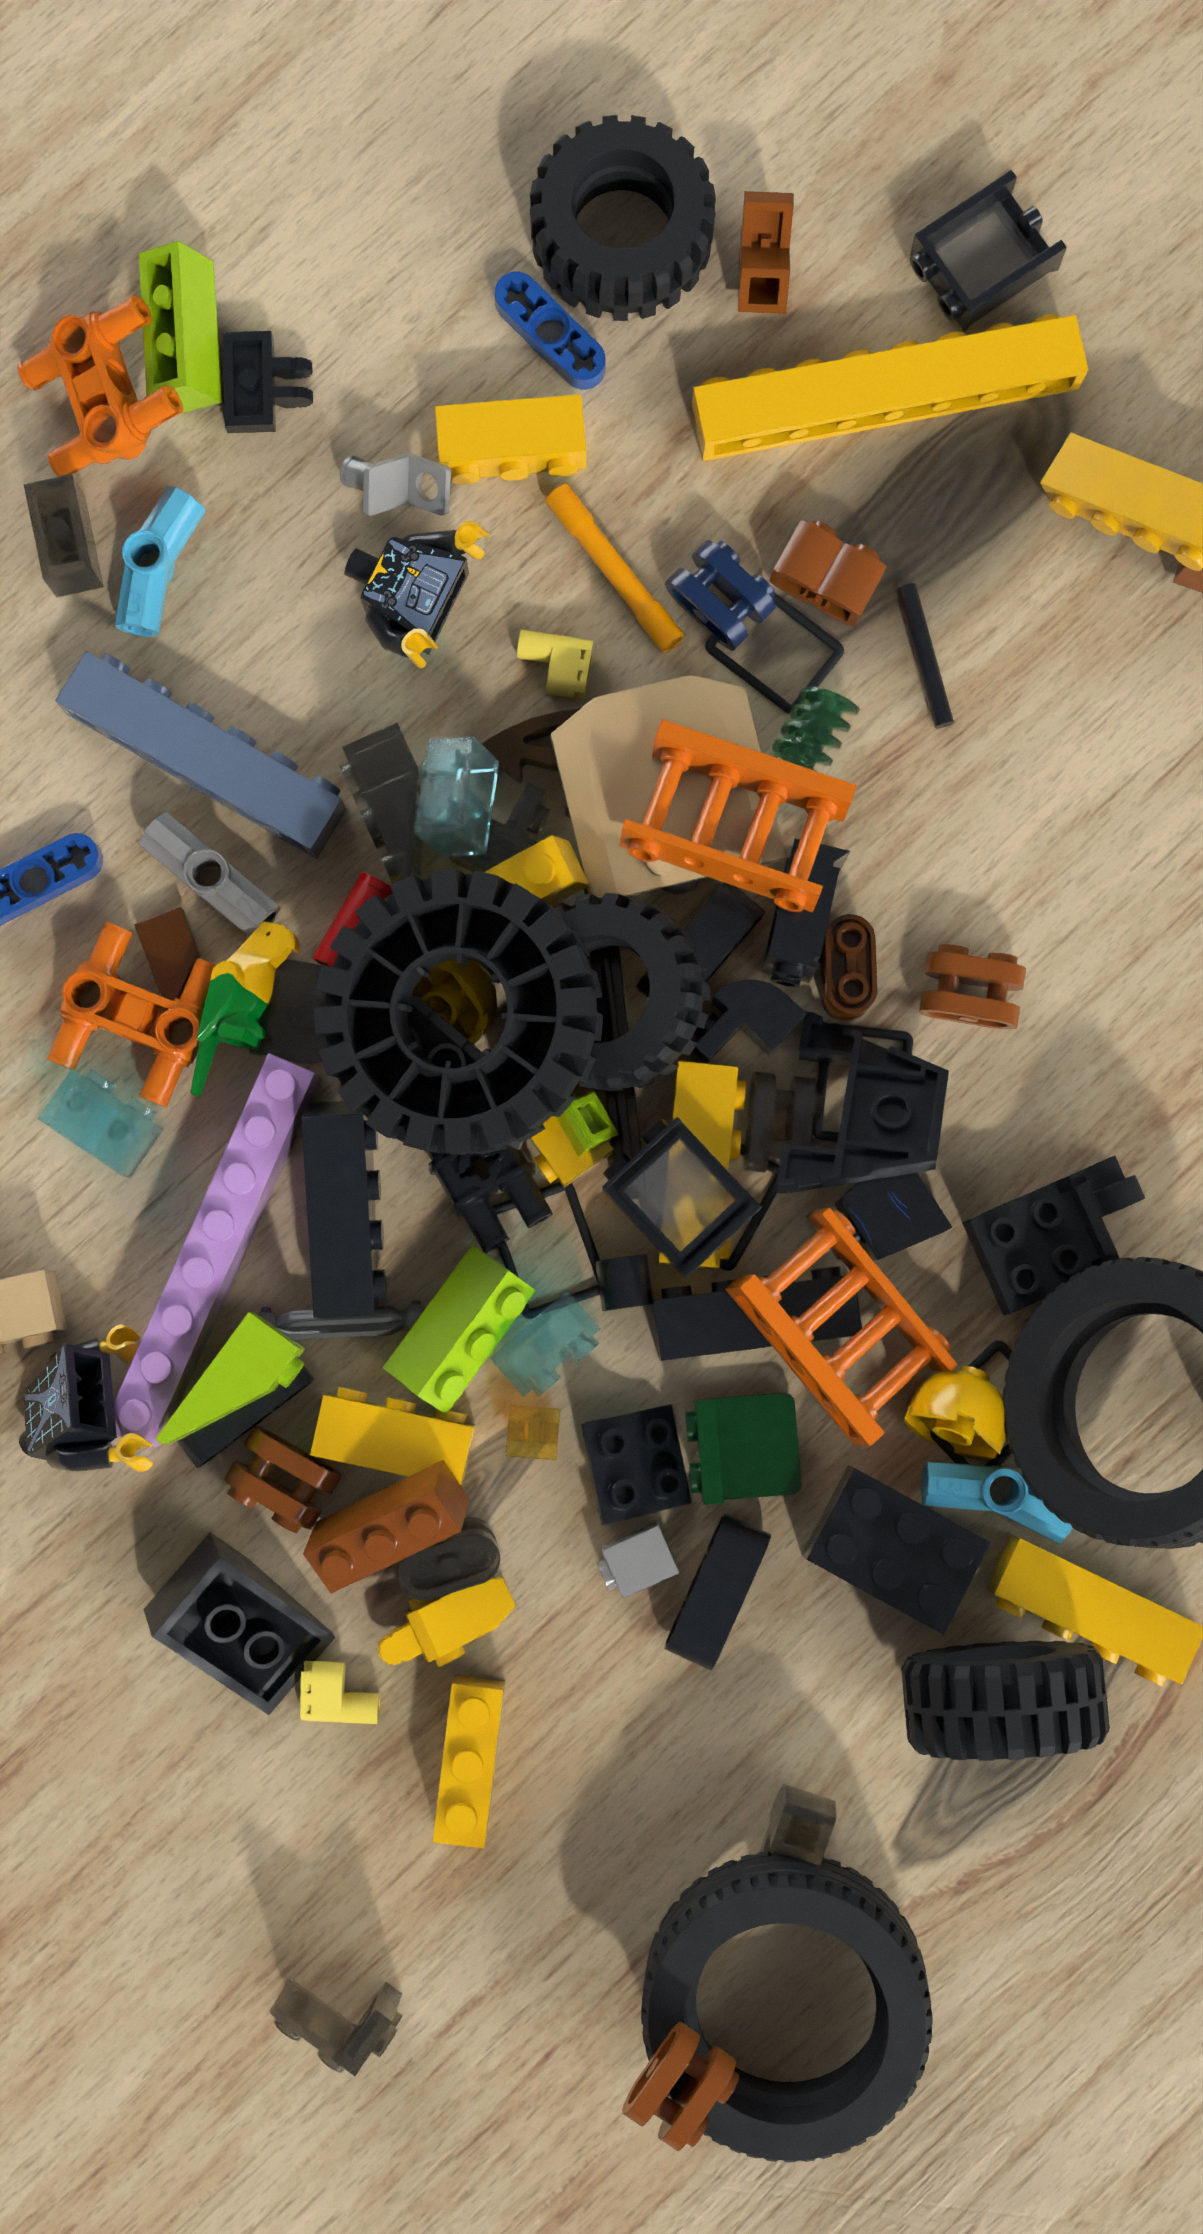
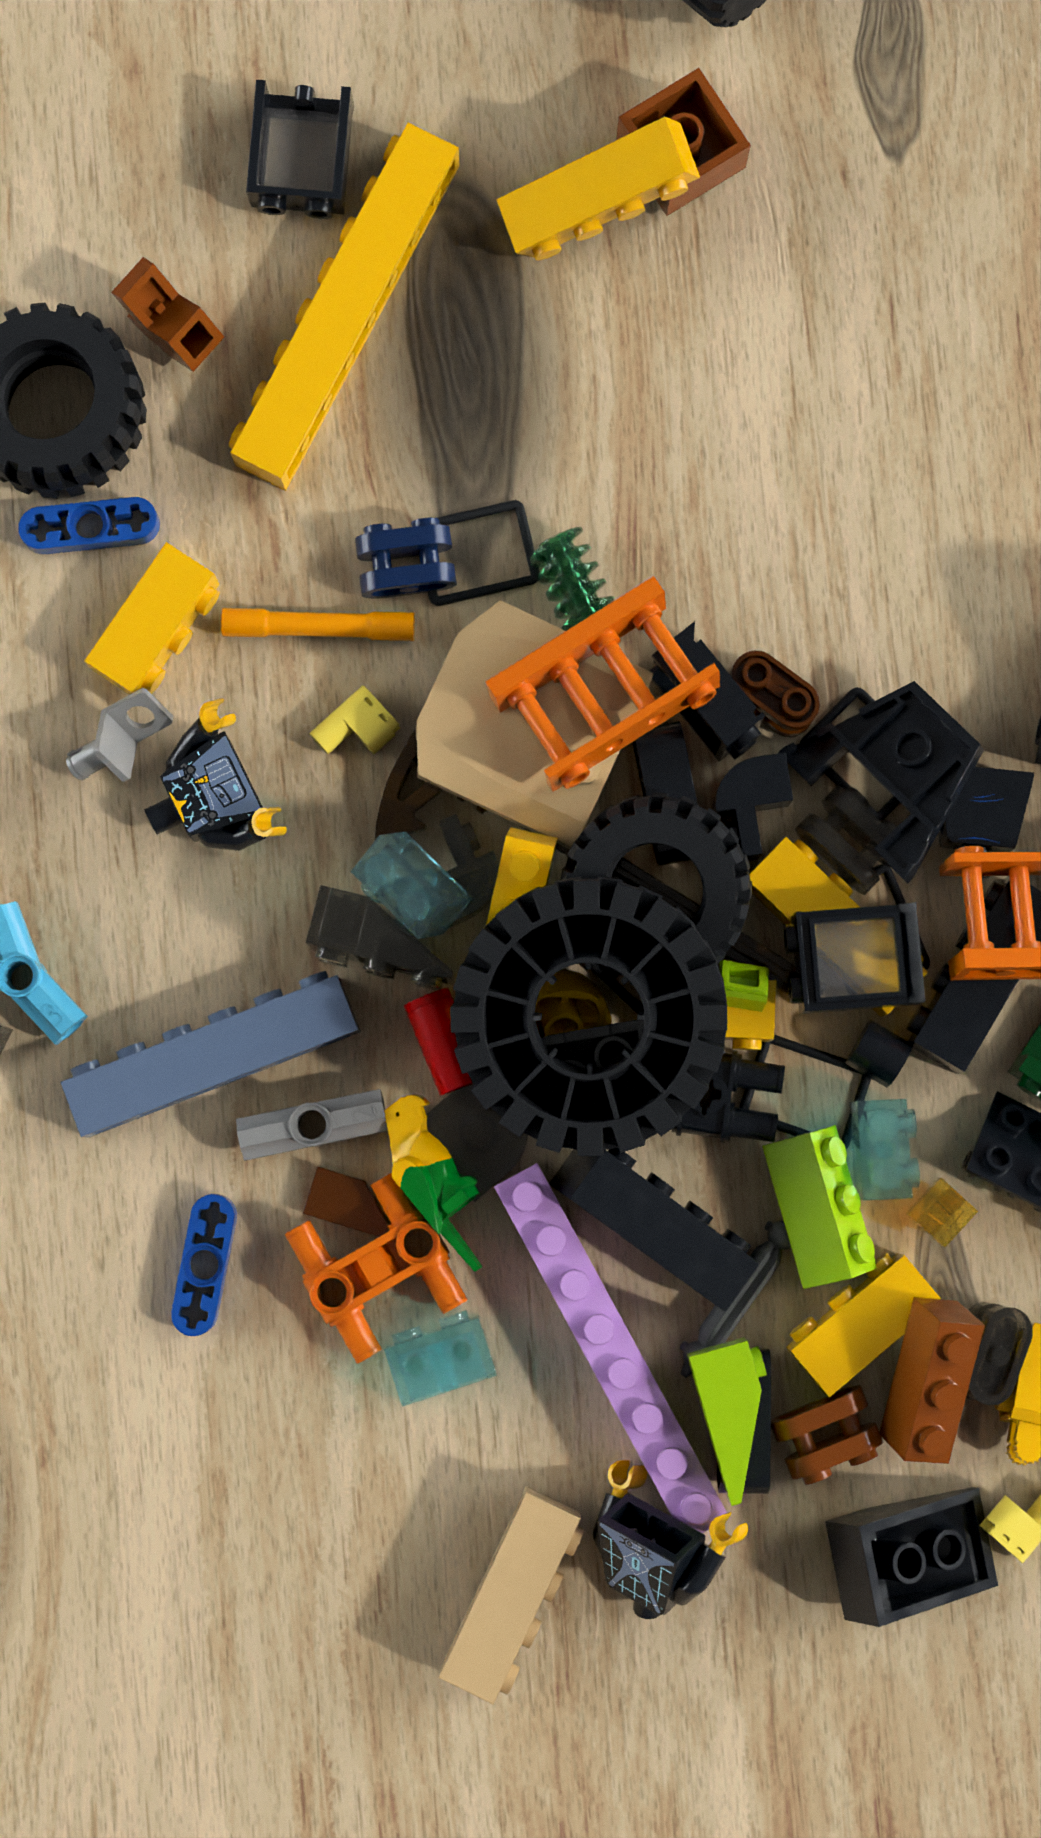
camera: 50 degrees left, 0 degrees up
dark orange brick [769,520,887,627] -> none
black bar [897,583,954,729] -> none
dark orange brick [919,944,1026,1029] -> none

